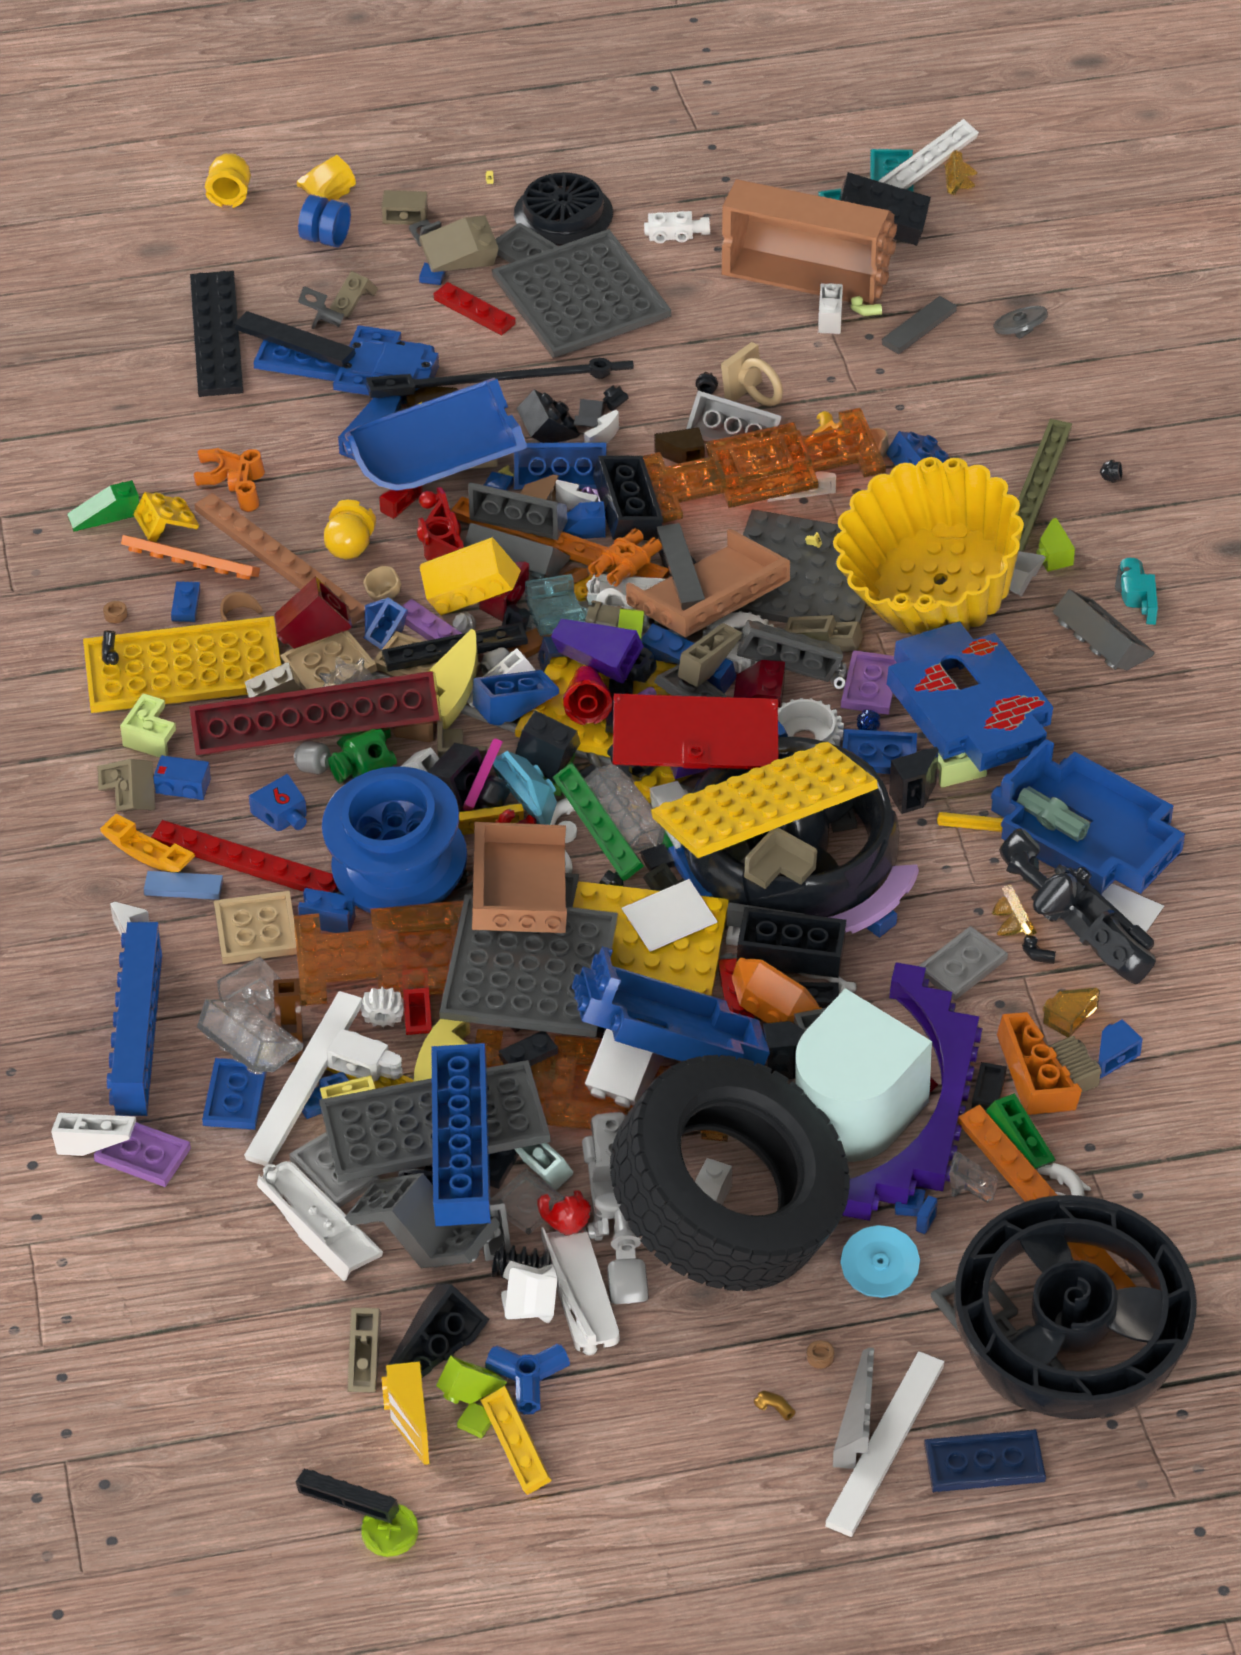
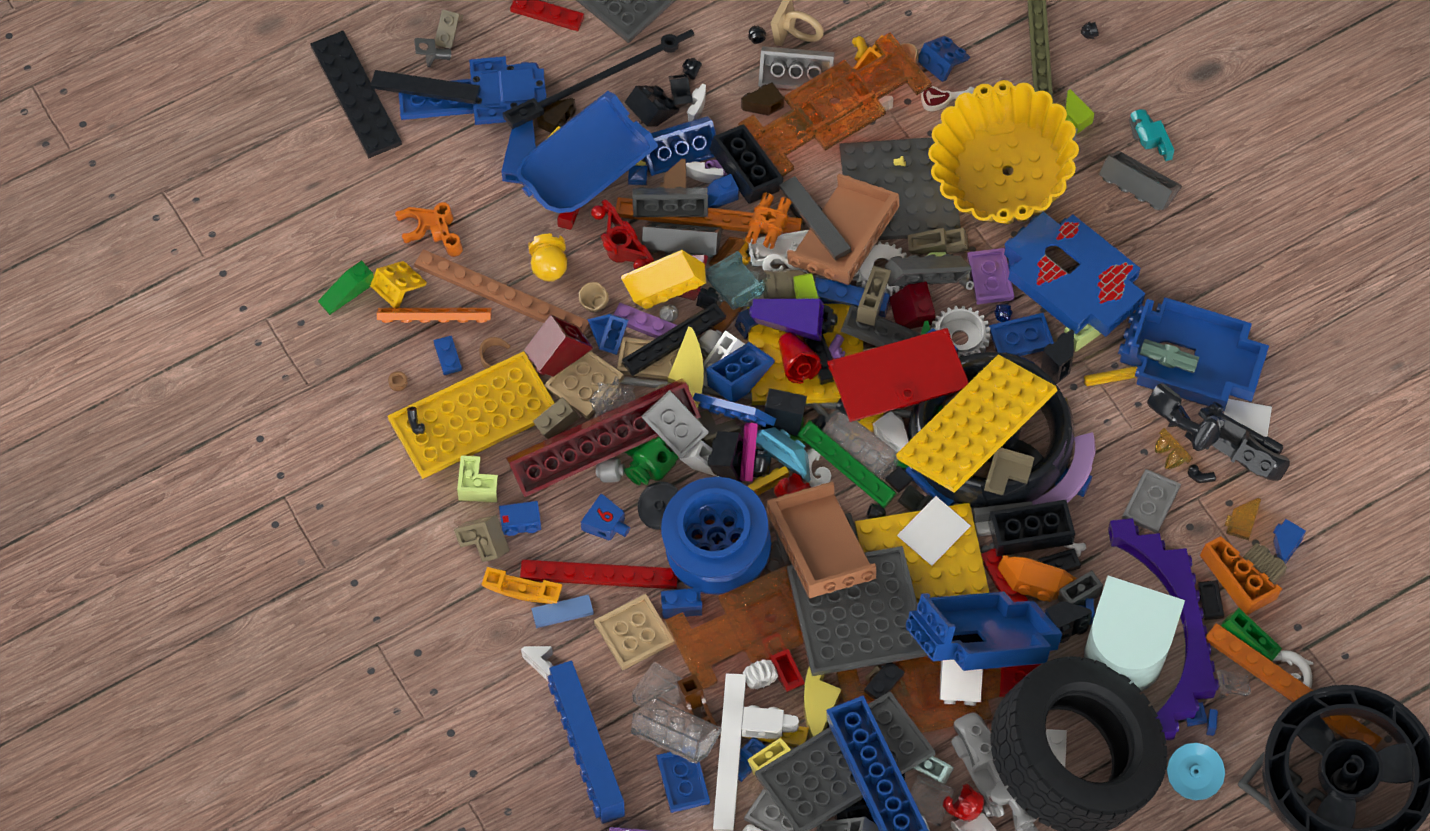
camera: 20 degrees left, 15 degrees up
none -> light grey tile [641,390,709,458]
none -> blue plate [693,393,776,427]

